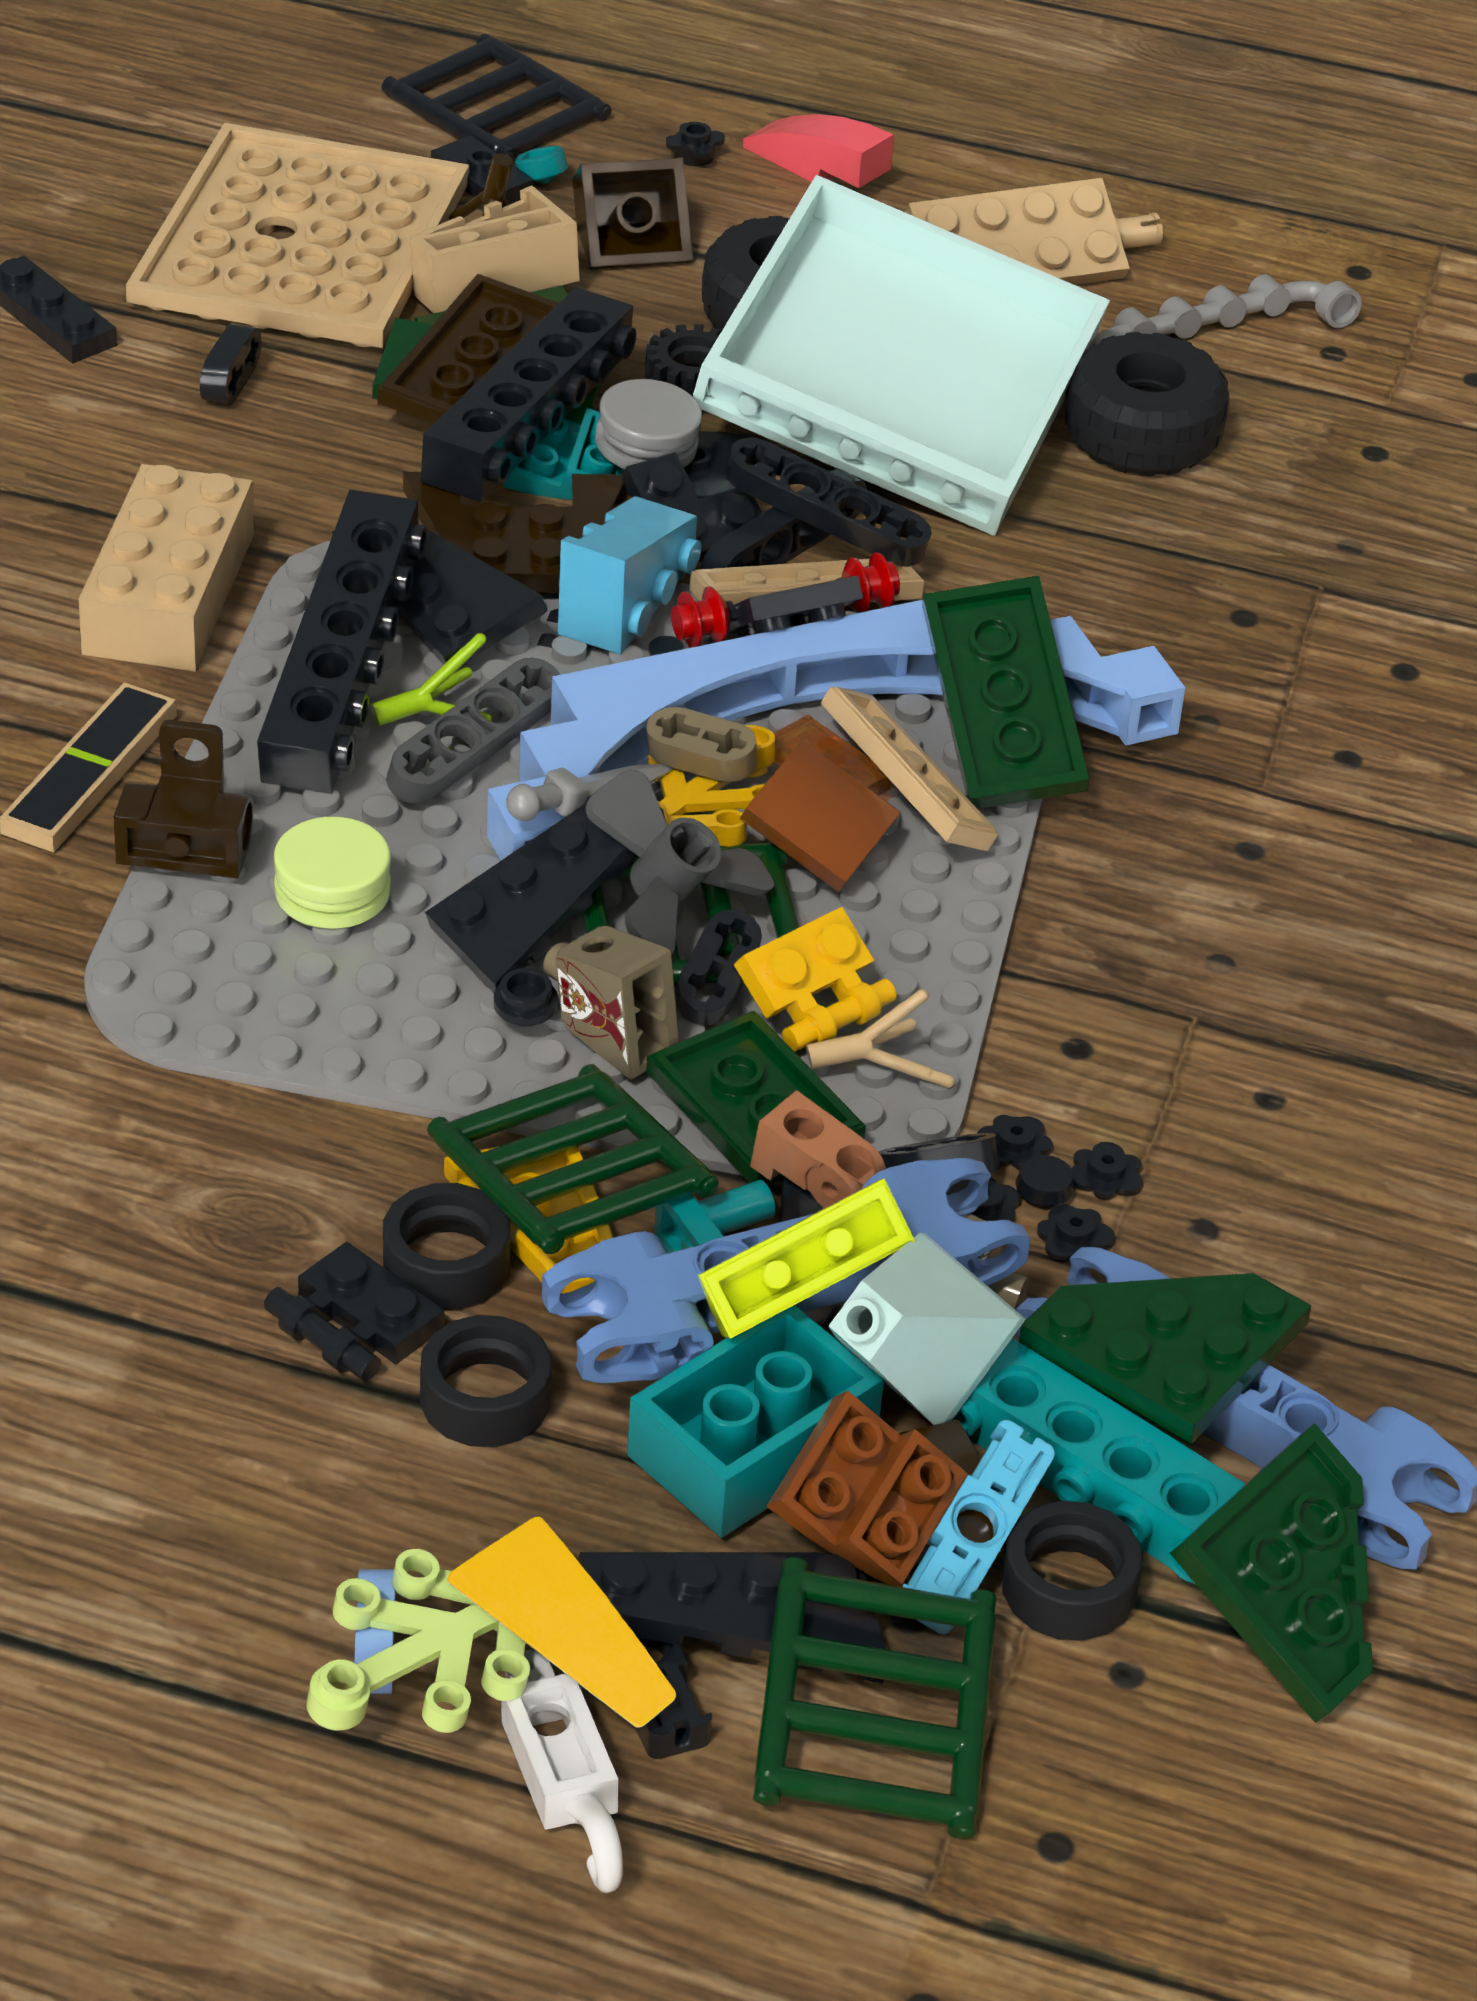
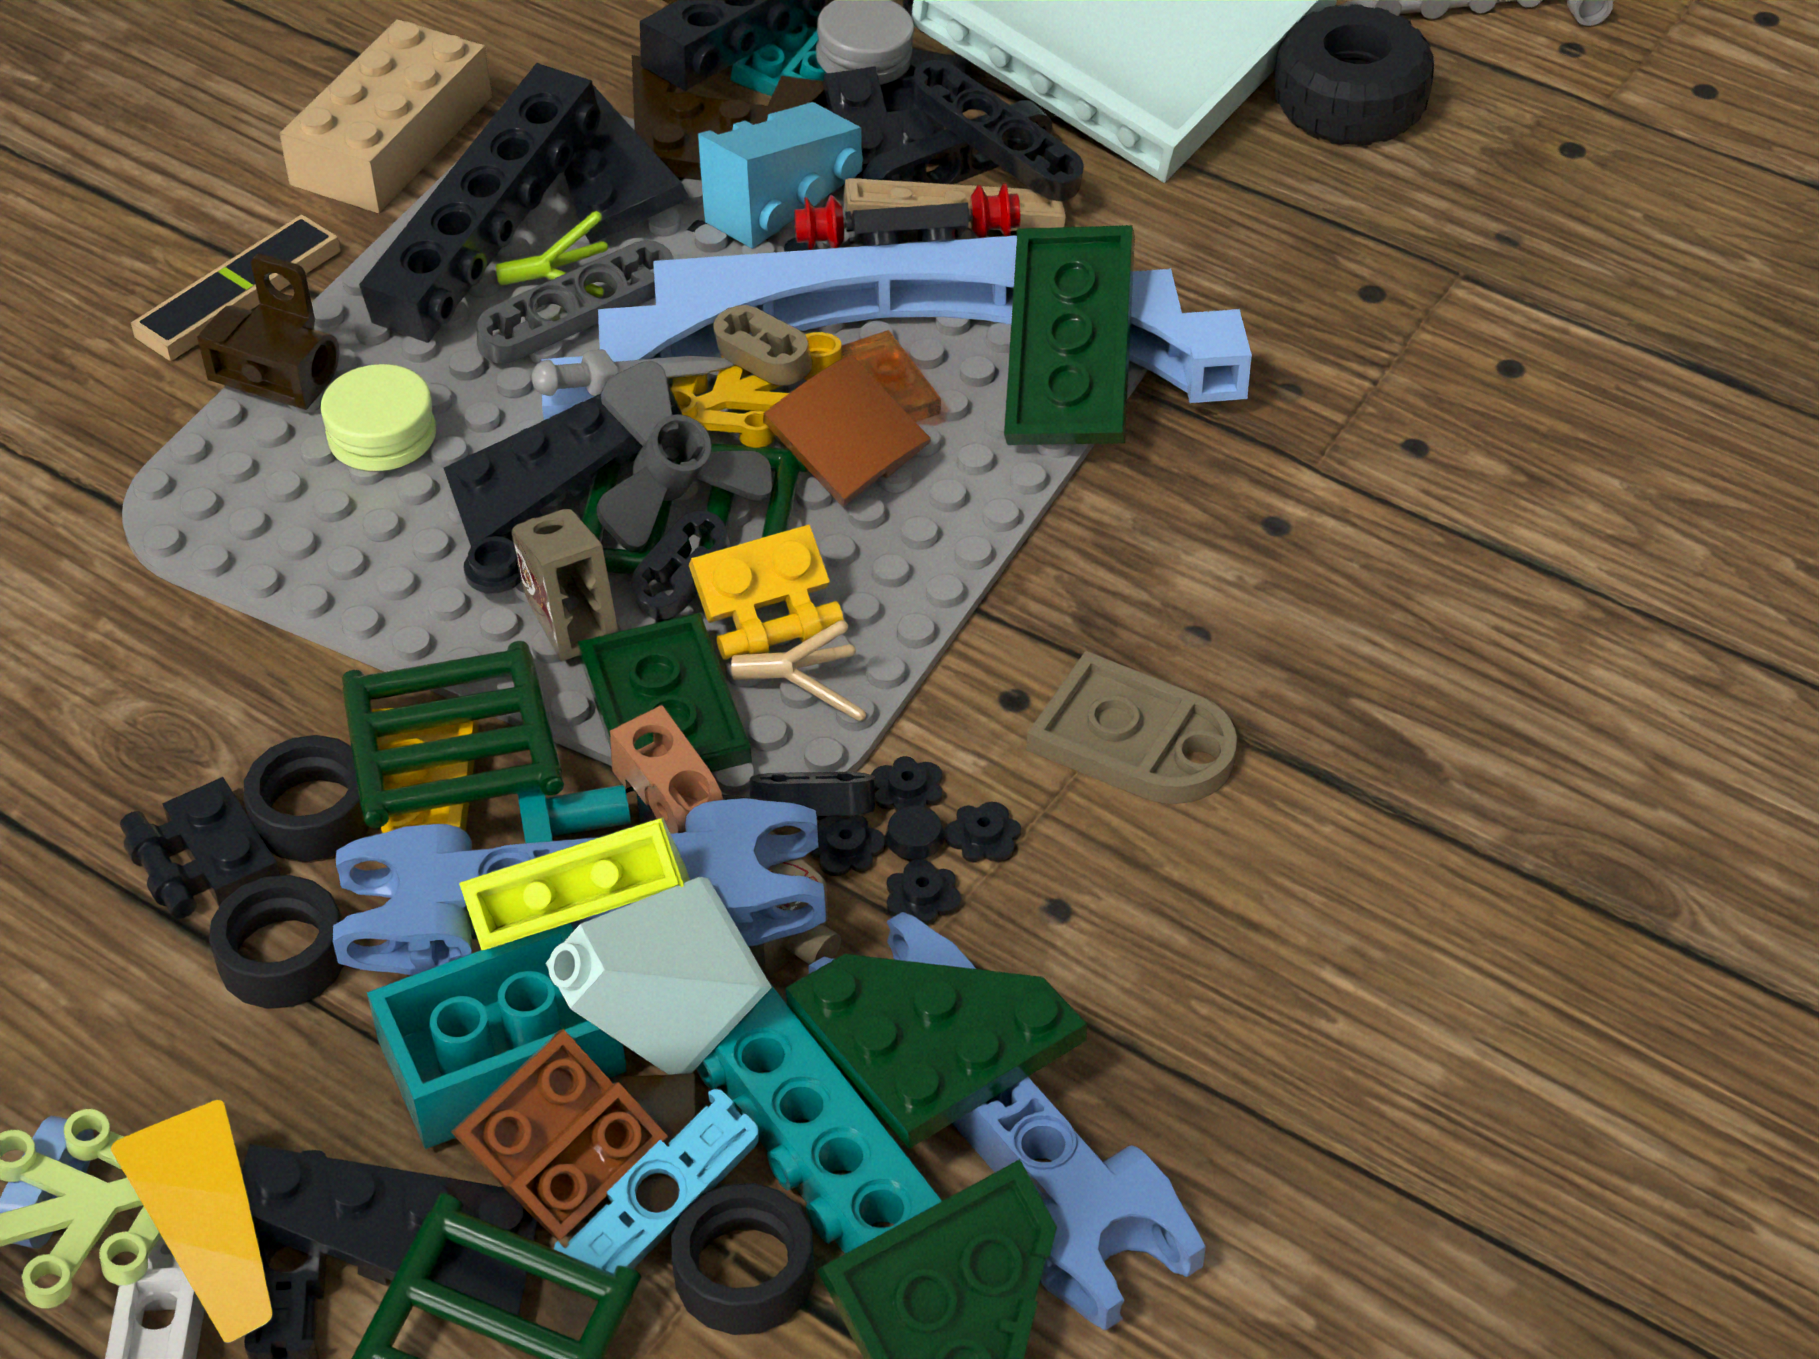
camera: 20 degrees right, 5 degrees up
tan tile [820,686,999,851] -> none
none -> dark tan tile [1026,651,1237,804]

